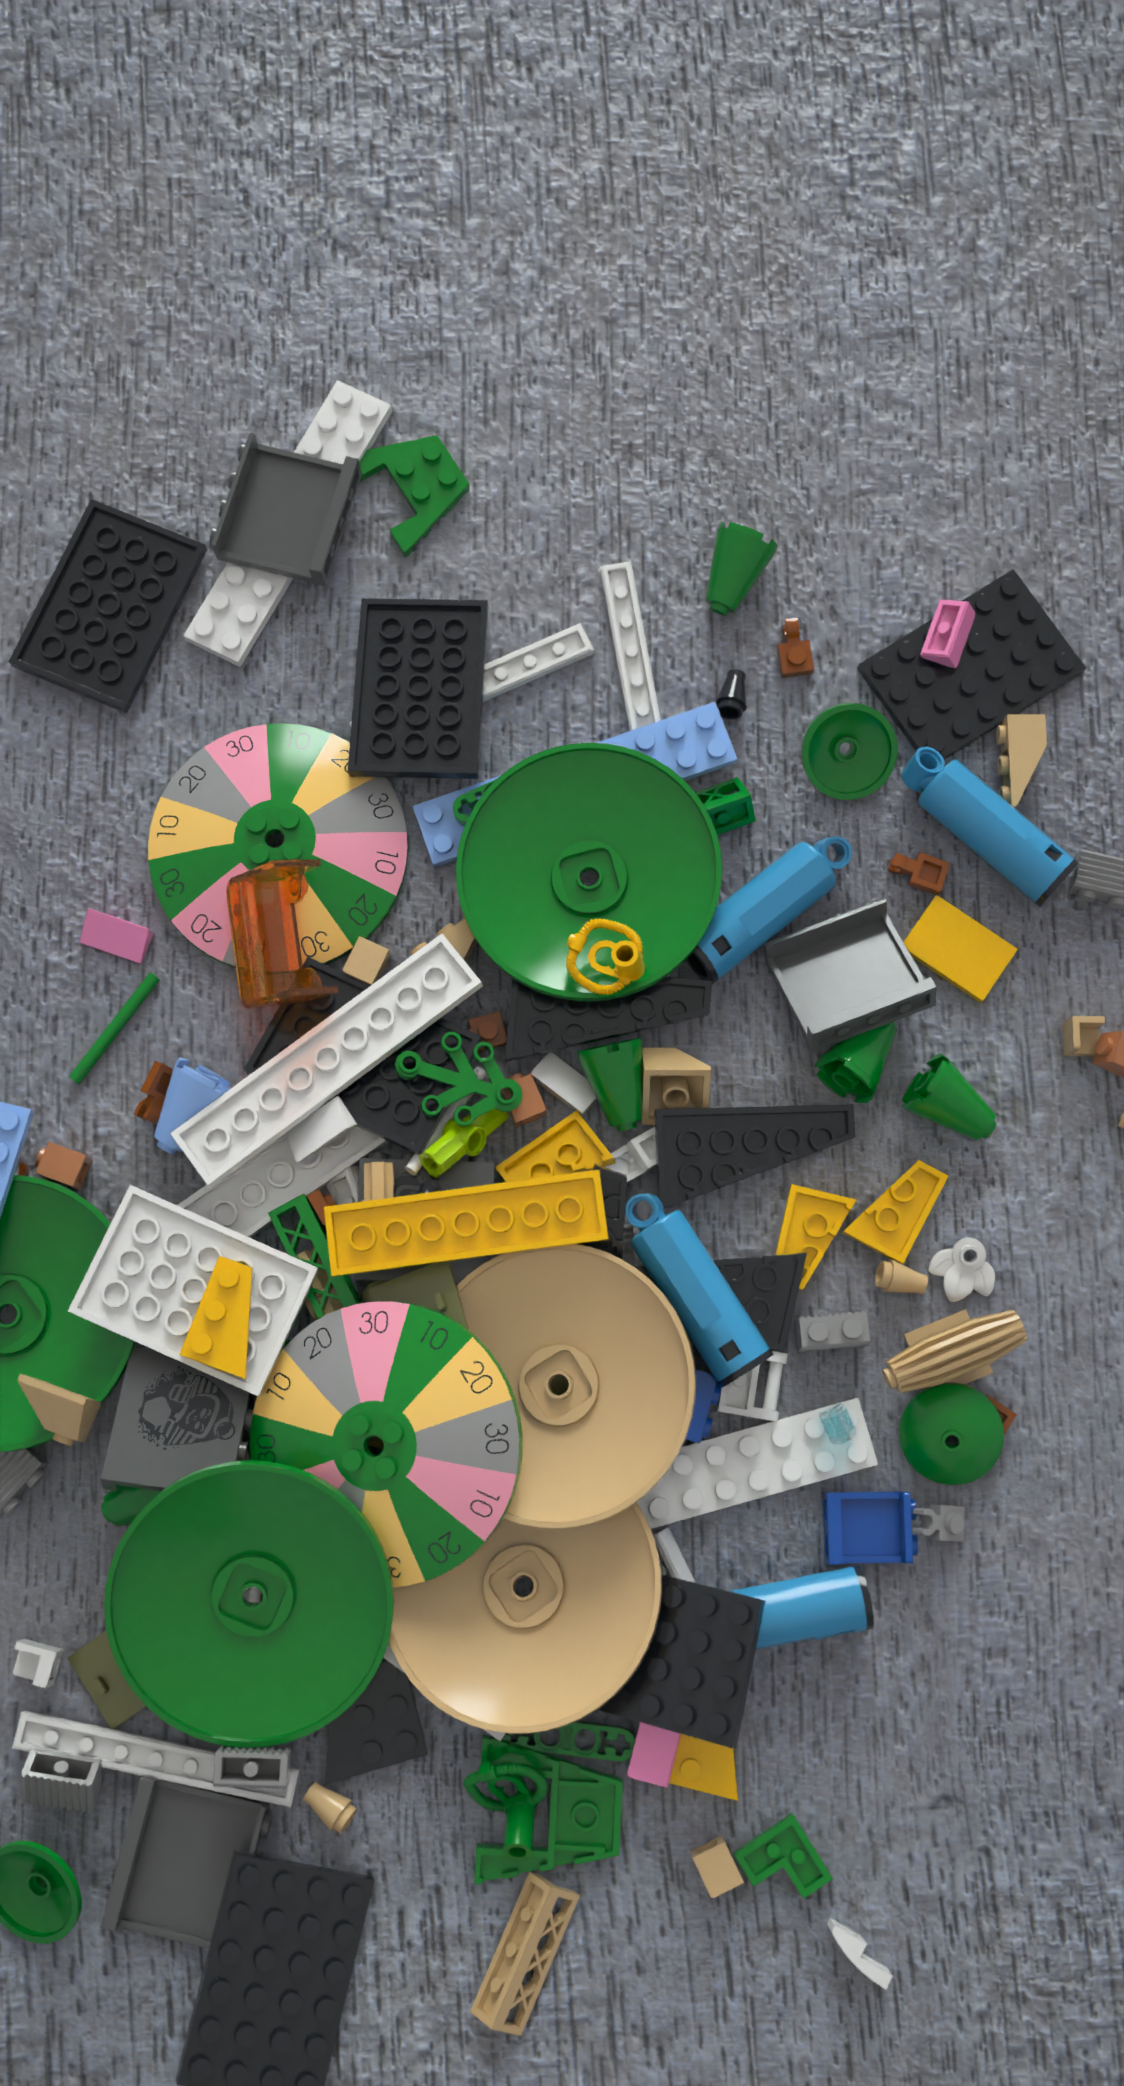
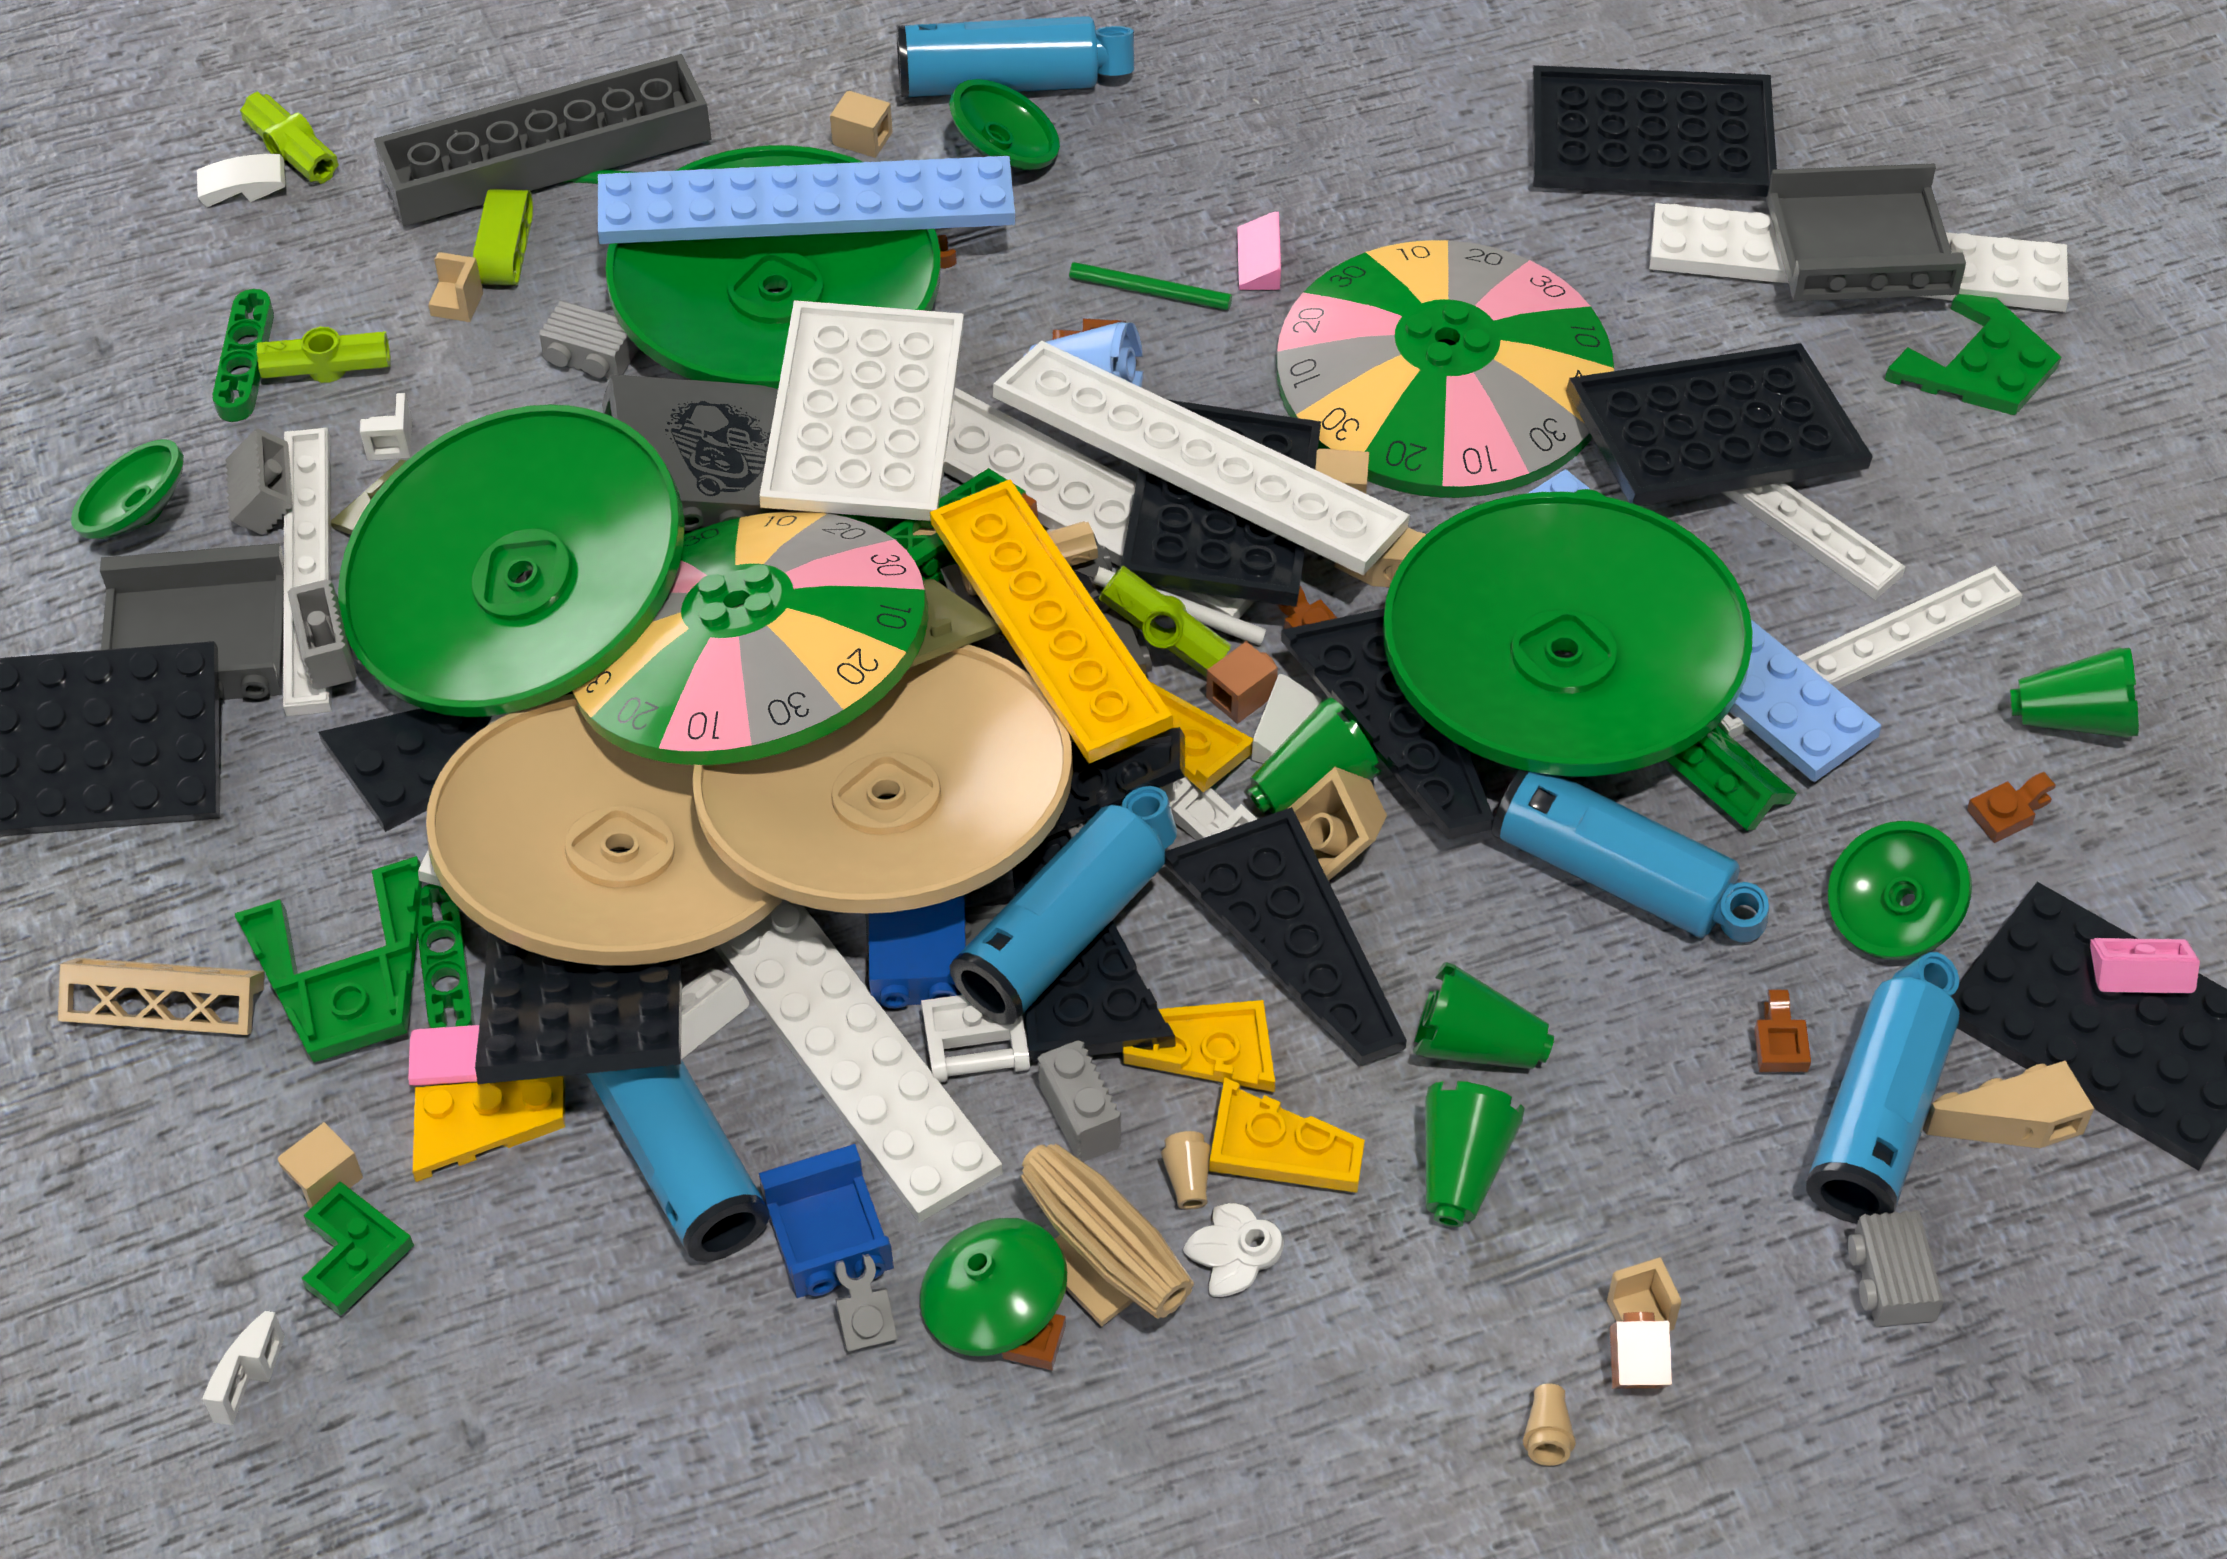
camera: 75 degrees right, 25 degrees down
tan slope [17,1374,101,1446] -> none
nougat brick [35,1141,93,1191] -> none
yellow wing [179,1256,253,1380] -> none
clear orange windscreen [226,859,338,1009] -> none
white slope [286,1096,357,1163] -> none
tan cone [303,1782,358,1834] -> none
green plant [395,1032,523,1127] -> none
green piece [463,1761,548,1860] -> none
yellow piece [566,918,645,995] -> none
black cone [715,669,747,719] -> none
panel [764,898,937,1052] -> none
clear light blue slope [819,1403,856,1445] -> none
yellow tile [904,895,1018,1003] -> none

